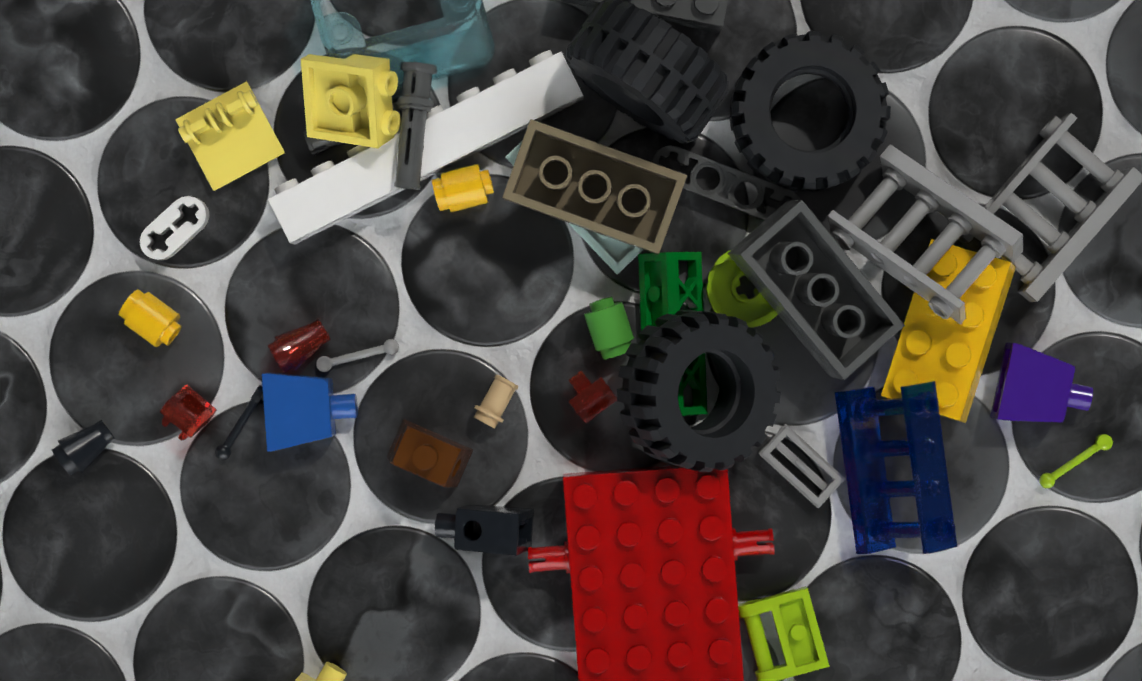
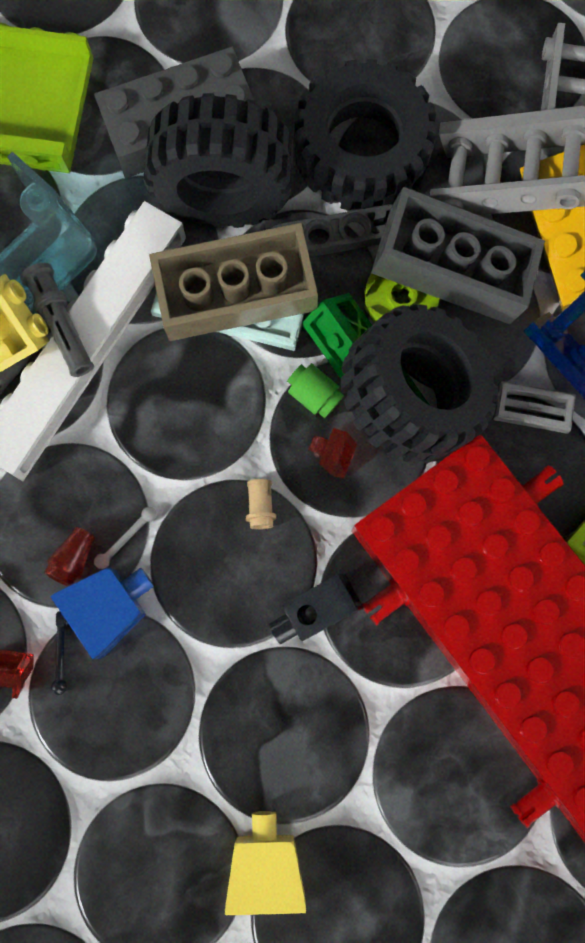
camera: 30 degrees left, 10 degrees down
reddish brown torso [387,419,473,487] -> none
yellow brick [432,164,494,212] -> none

